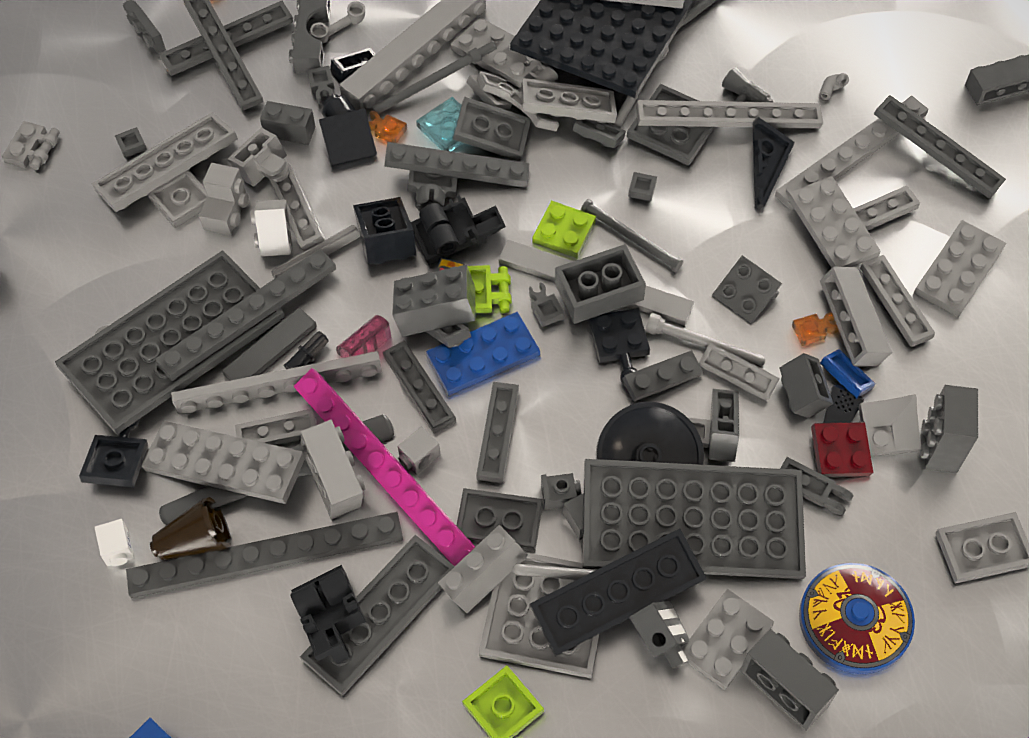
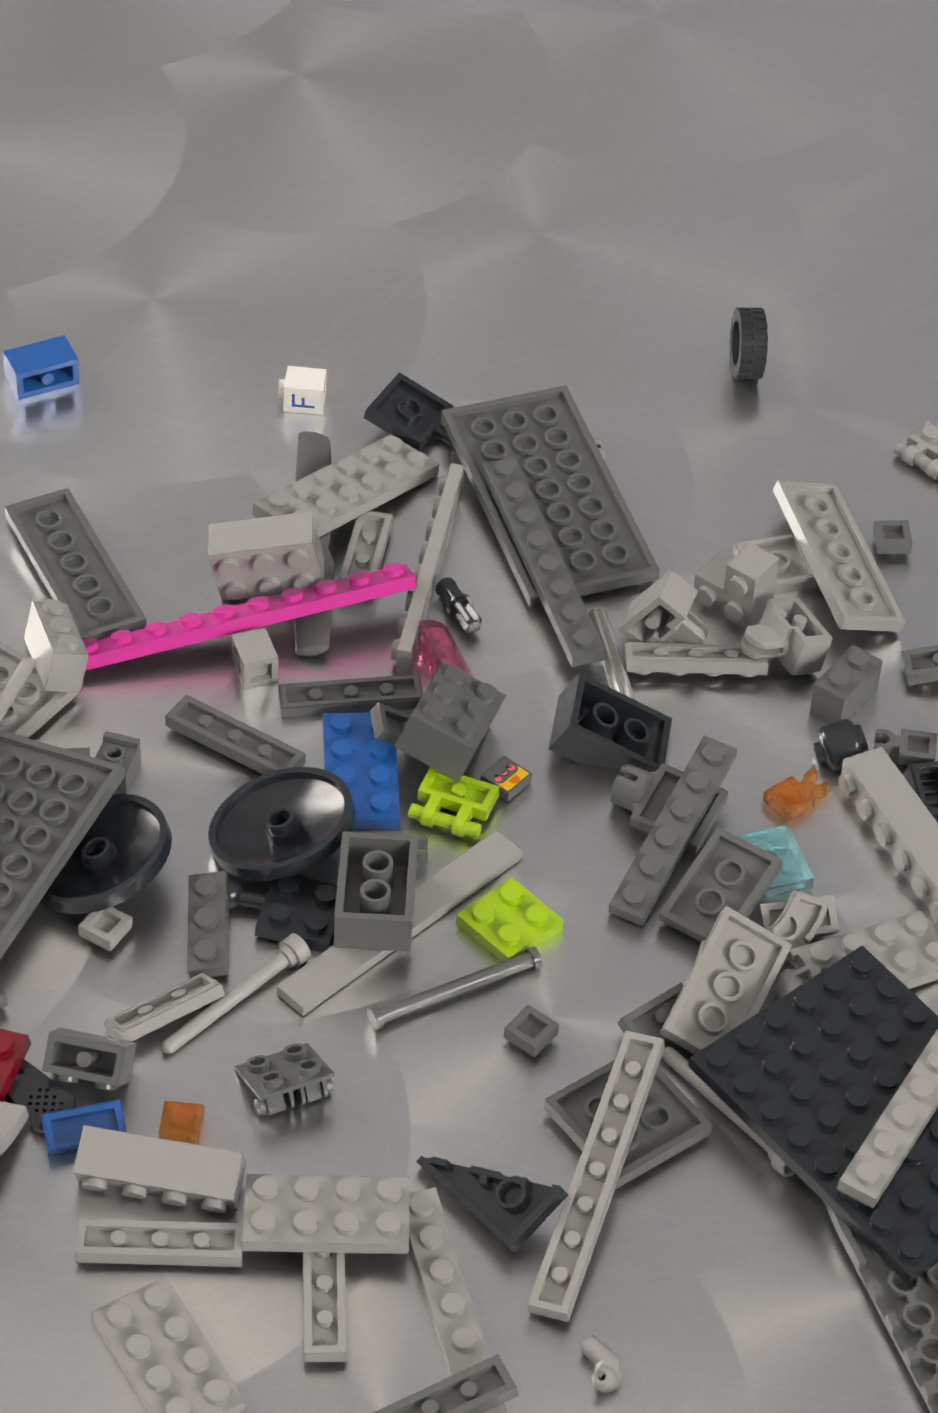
camera: 110 degrees right, 15 degrees down
dark grey plate [126,512,403,598] -> none
dark brown cone [150,497,231,560] -> none
dark grey tile [222,308,317,381] -> none
black plate [290,565,366,664] -> none
black tile [319,108,377,166] -> none
dark grey bar [372,41,497,115] -> none
black plate [411,195,506,265] -> none
dark grey tile [456,488,543,552] -> none
dark grey slope [708,389,739,462] -> none
dark grey piece [722,68,773,102] -> none
none -> black dish [208,767,356,881]

